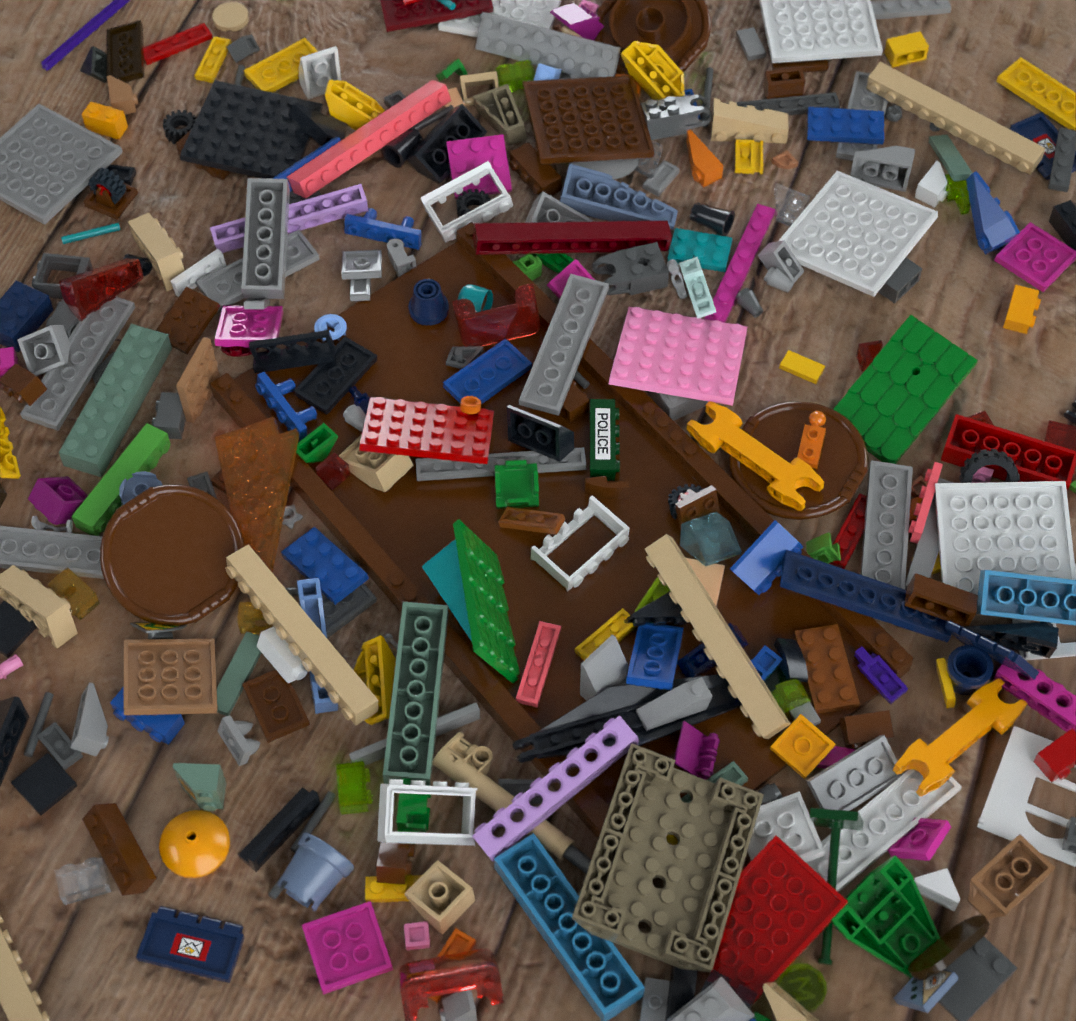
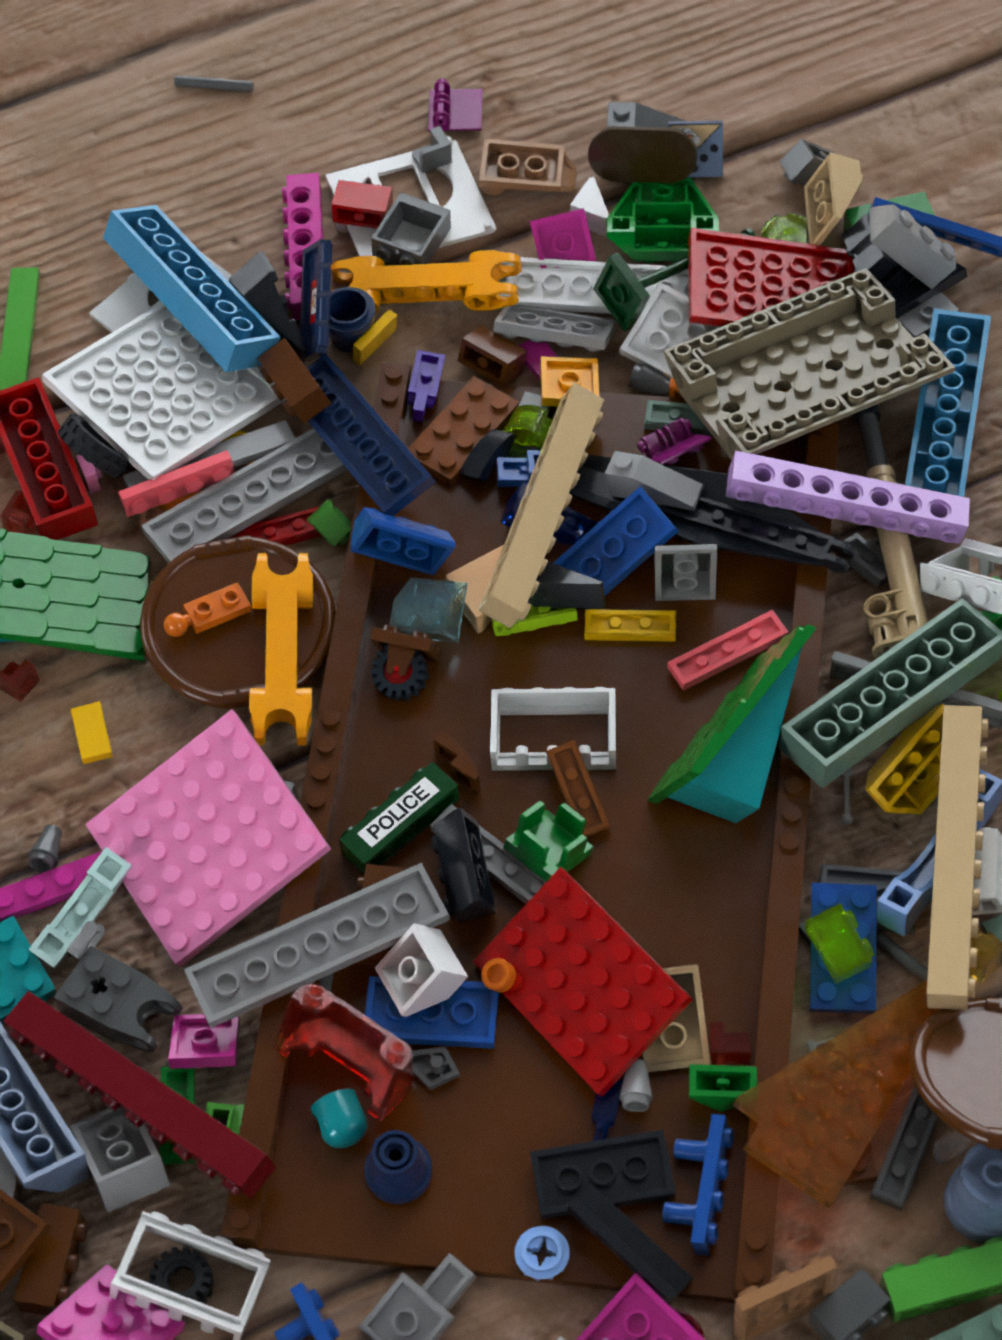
camera: 130 degrees left, 0 degrees up
light grey leg [387,239,416,277] -> none
none -> dark grey window [371,192,451,265]
none -> white slope [375,923,468,1017]
none -> clear neon green brick [805,904,874,984]

